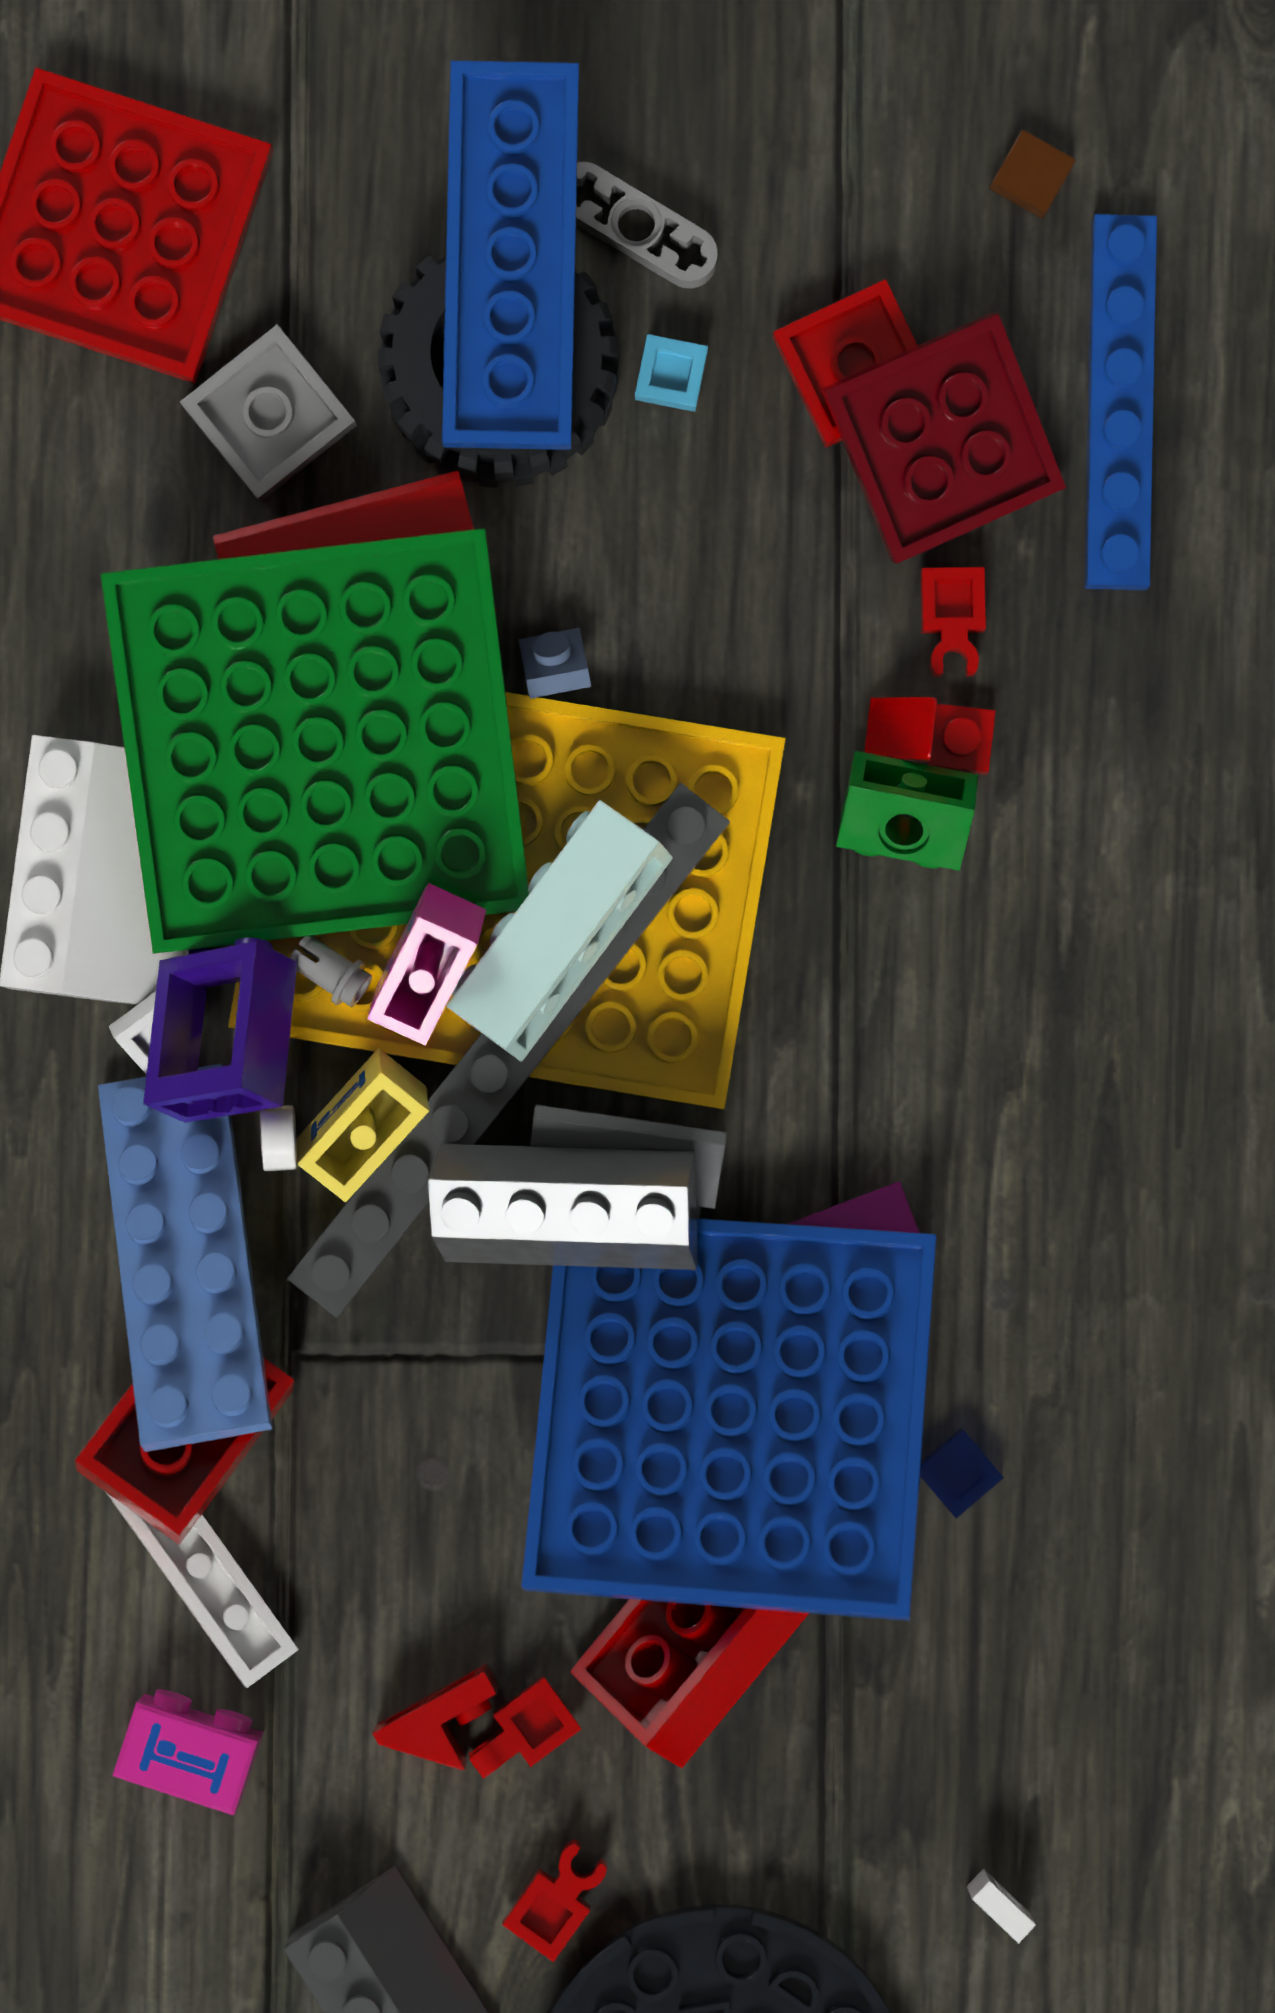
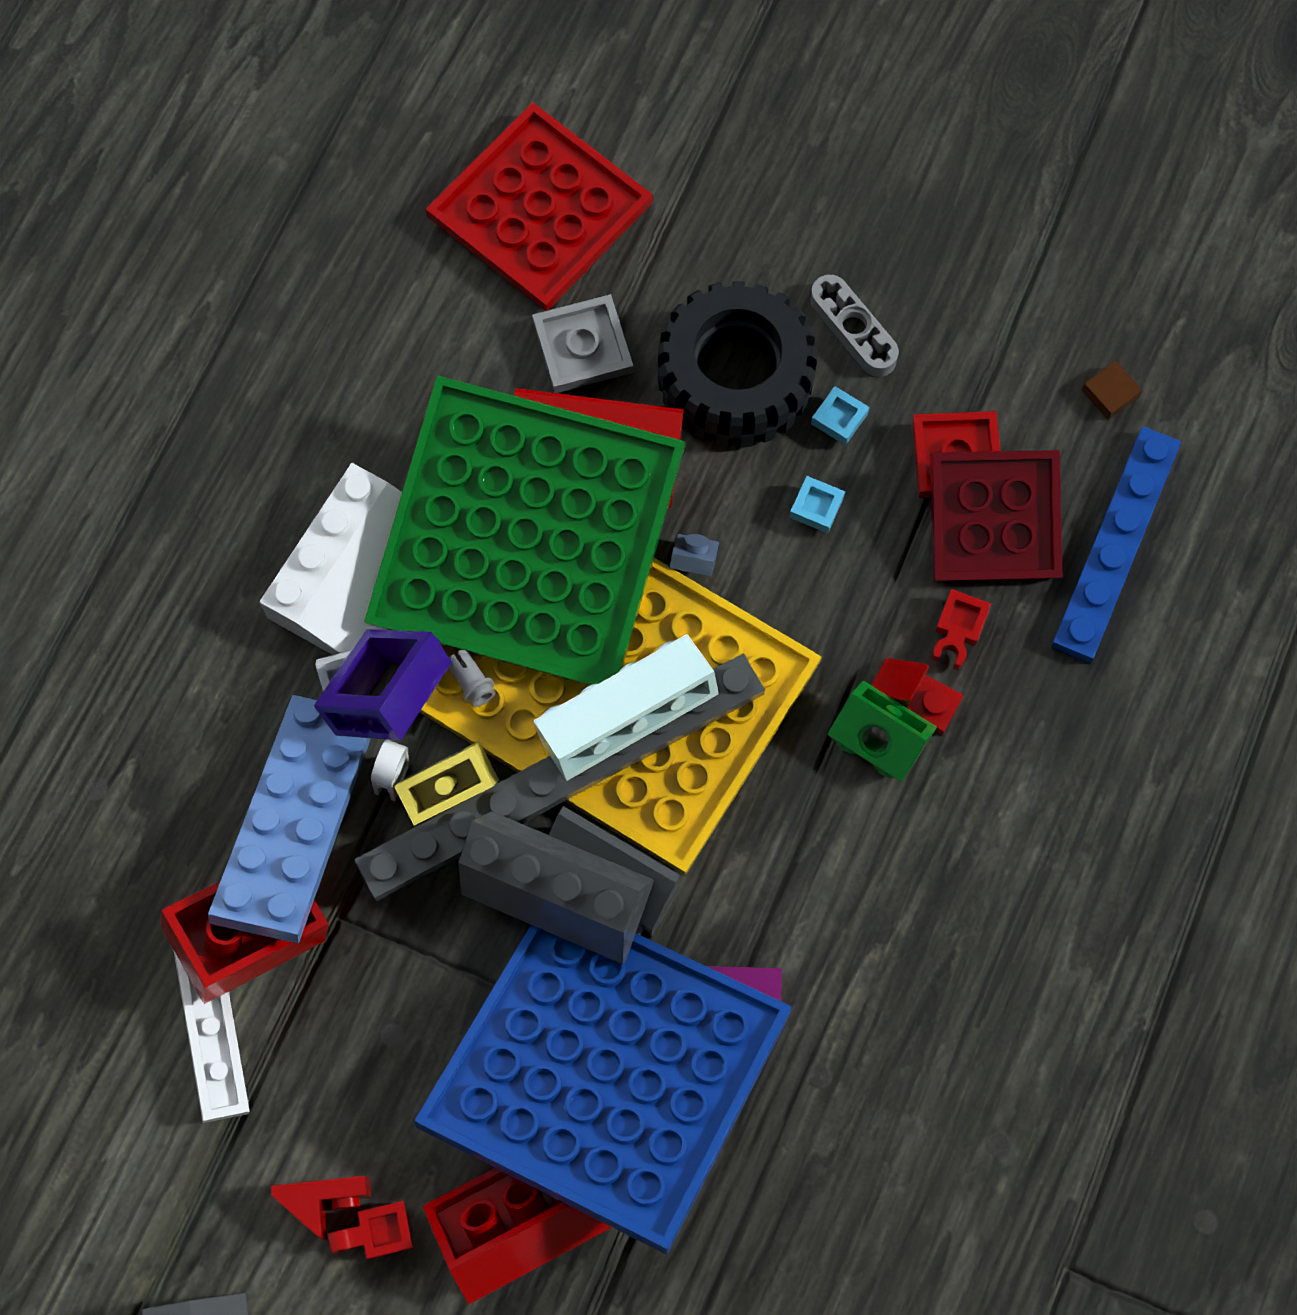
camera: 20 degrees right, 15 degrees down
dark pink brick [112,1689,264,1815] -> none
dark pink brick [367,883,486,1045] -> none
blue plate [442,61,579,450] -> none
clear blue tile [920,1428,1004,1519] -> none
none -> medium azure plate [789,476,845,533]

